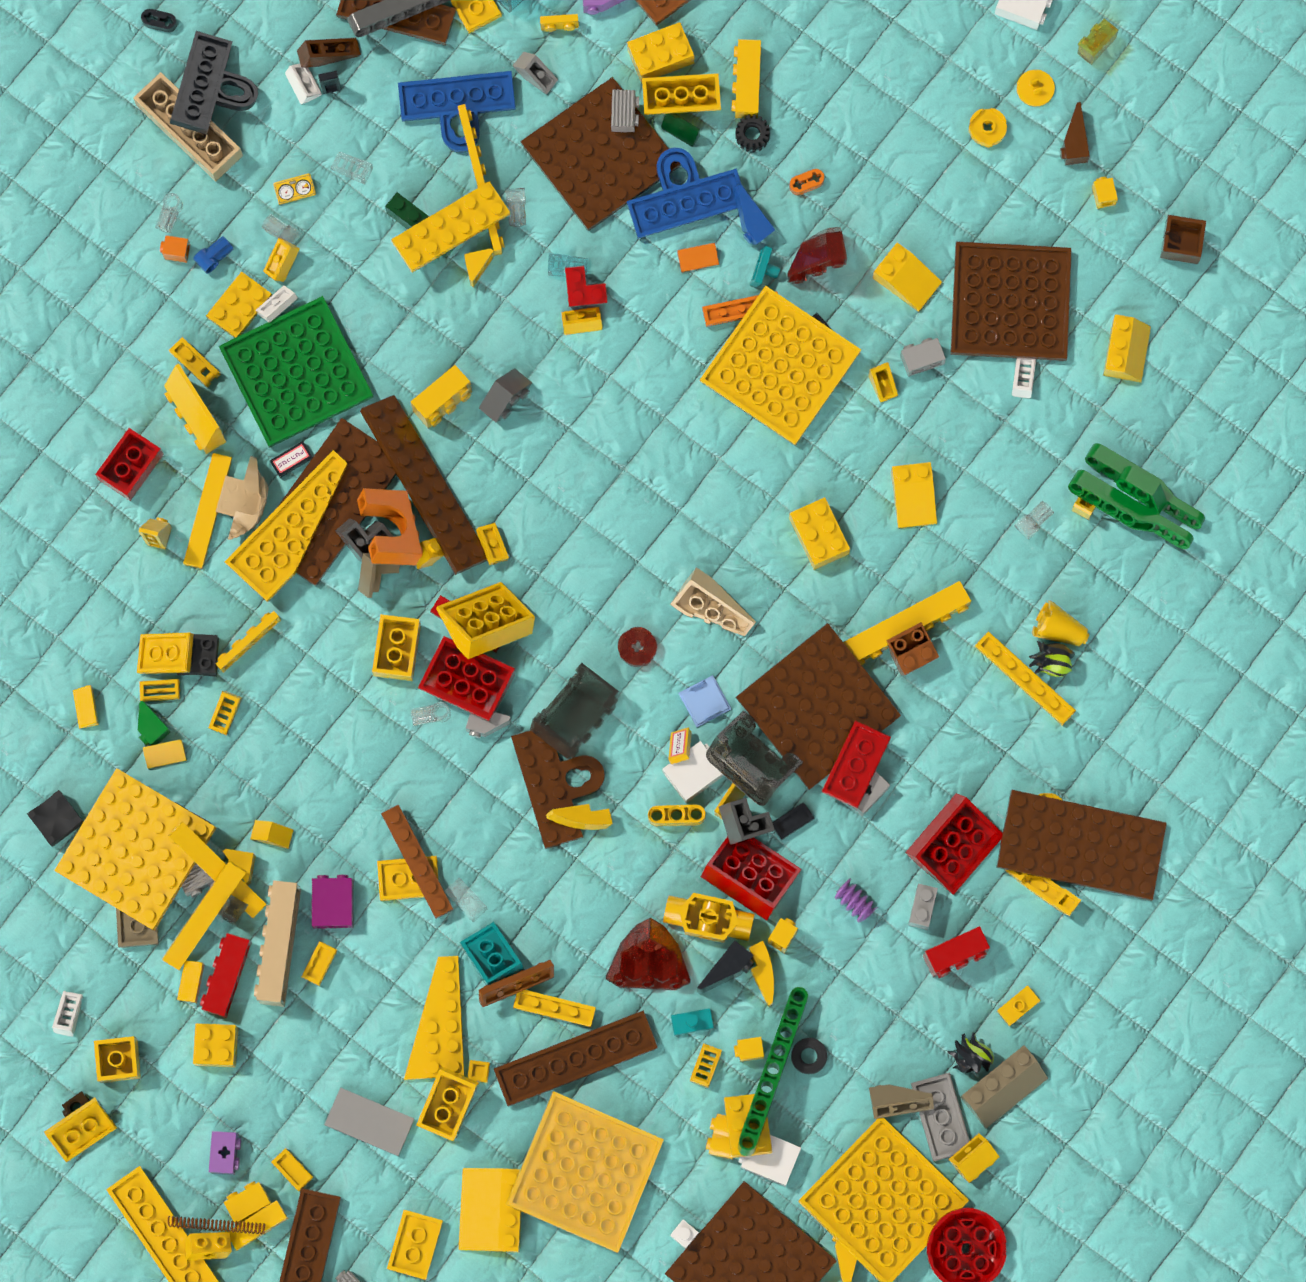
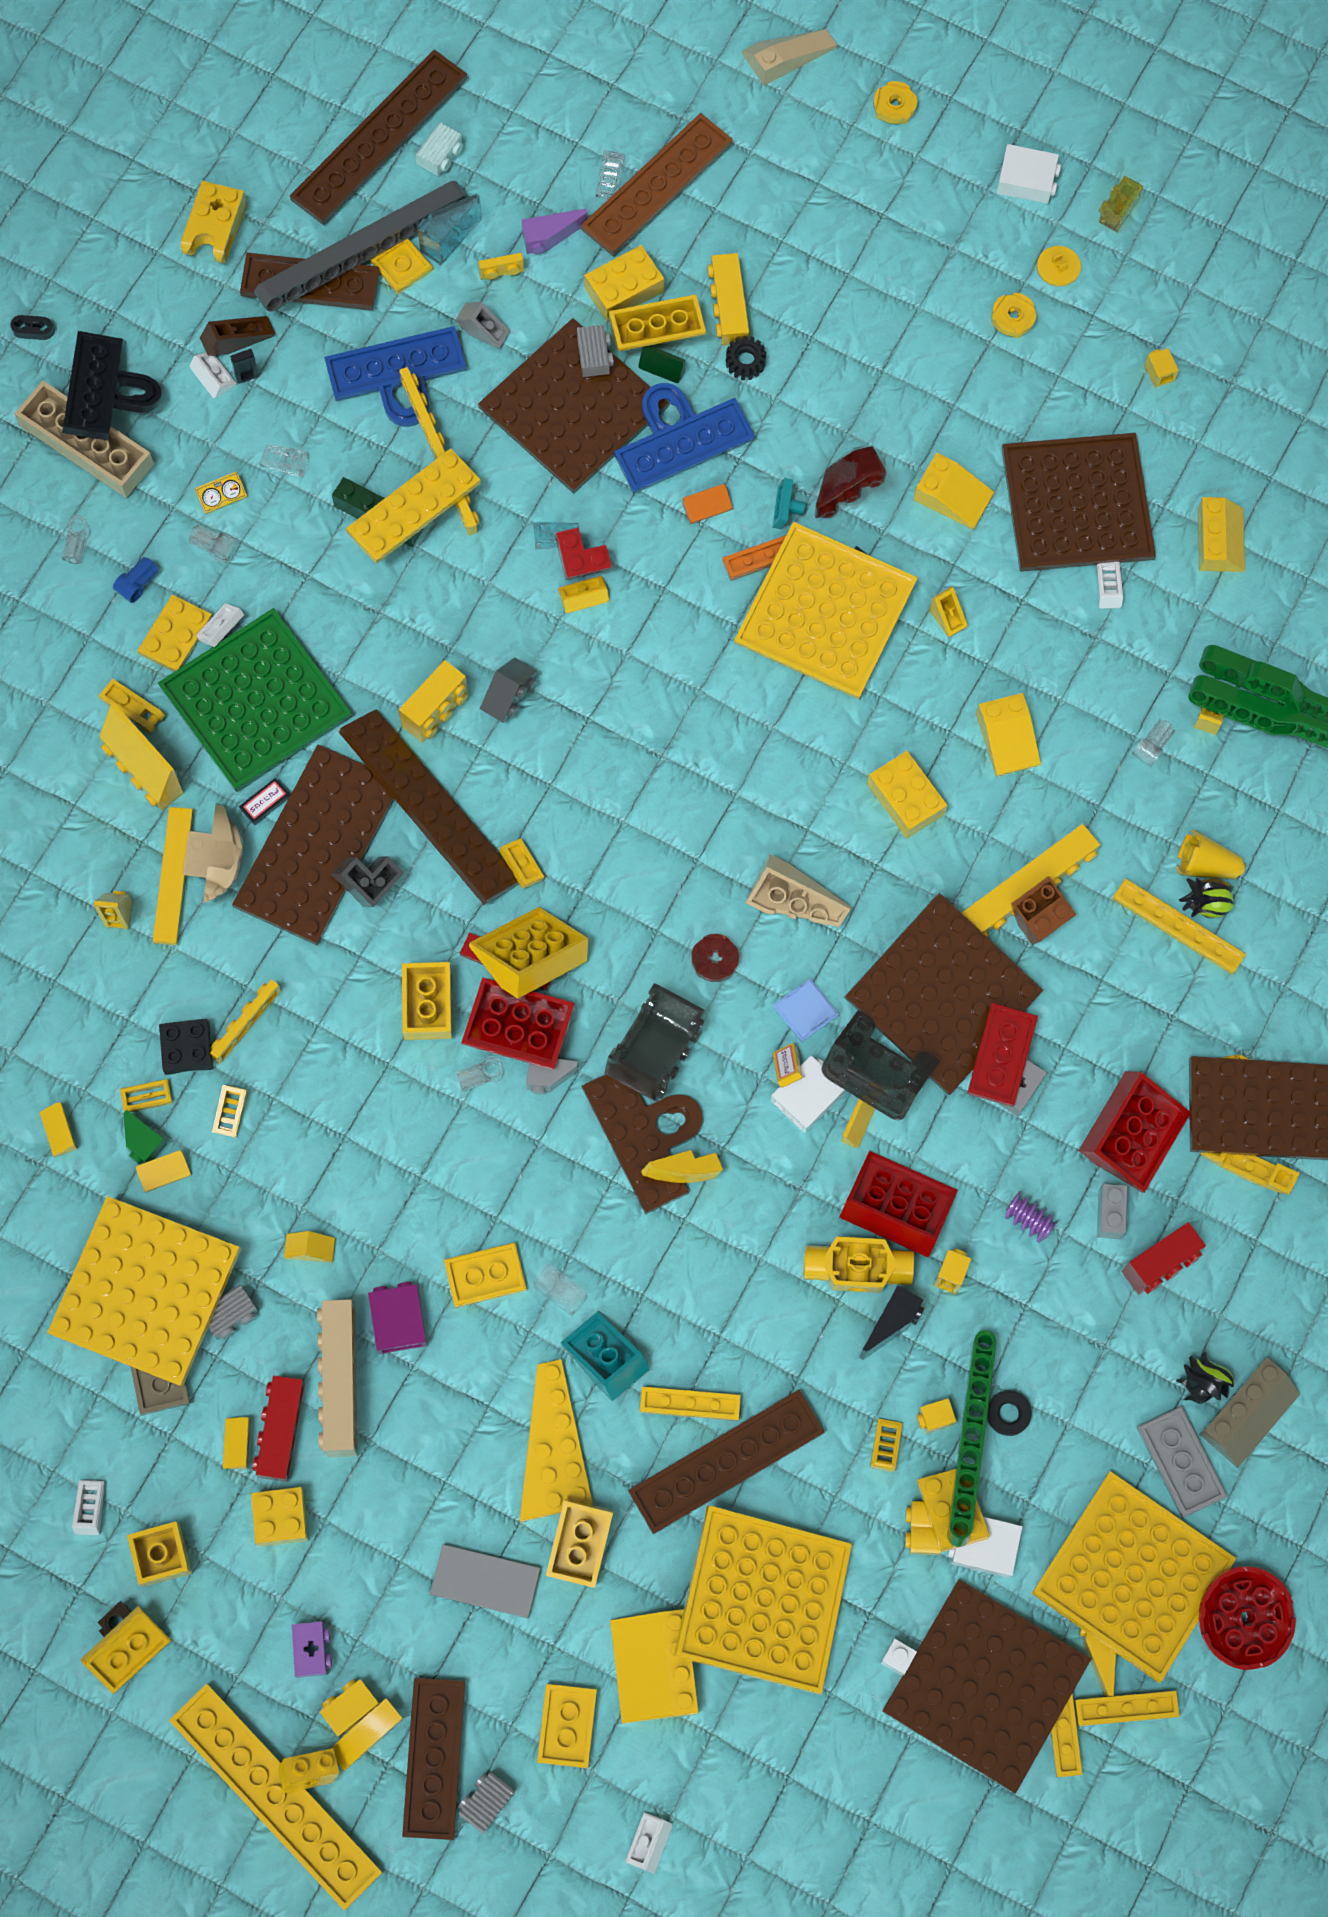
camera: 15 degrees left, 5 degrees down
black brick [27,790,83,847] -> none
red brick [95,428,164,501] -> none
yellow tile [137,632,194,674] -> none
orange brick [160,235,191,263] -> none
yellow tile [162,861,246,970] -> none
yellow tile [168,821,267,918] -> none
dark orange piece [168,1215,266,1235] -> none
clear smoke slope [218,895,248,927] -> none
yellow slope [223,849,256,885] -> none
yellow wing [225,450,348,602] -> none
yellow slope [263,238,300,282] -> none
yellow tile [271,1148,314,1191] -> none
yellow plate [301,941,338,986] -> none
orange arch [357,488,423,565] -> none
dark tan panel [358,553,400,598] -> none
dark orange plate [381,804,453,919] -> none
yellow brick [416,538,444,569] -> none
yellow slope [464,248,495,287] -> none
yellow tile [468,1060,490,1083] -> none
dark orange plate [479,960,554,1007] -> none
clear piece [505,188,526,227] -> none
clear red brick [606,918,691,990] -> none
yellow beam [648,805,705,826] -> none
teal tile [671,1008,714,1036] -> none
dark grey brick [719,798,775,844] -> none
blue slope [734,184,775,245] -> none
yellow slope [749,941,774,1007] -> none
black tile [772,802,815,841] -> none
orange beam [789,169,824,195] -> none
dark tan slope [869,1084,934,1119] -> none
light grey brick [900,338,946,377] -> none
yellow brick [949,1133,1000,1183] -> none
yellow plate [997,985,1040,1027] -> none
reddish brown slope [1060,102,1090,165] -> none
reddish brown piece [1160,215,1206,264] -> none

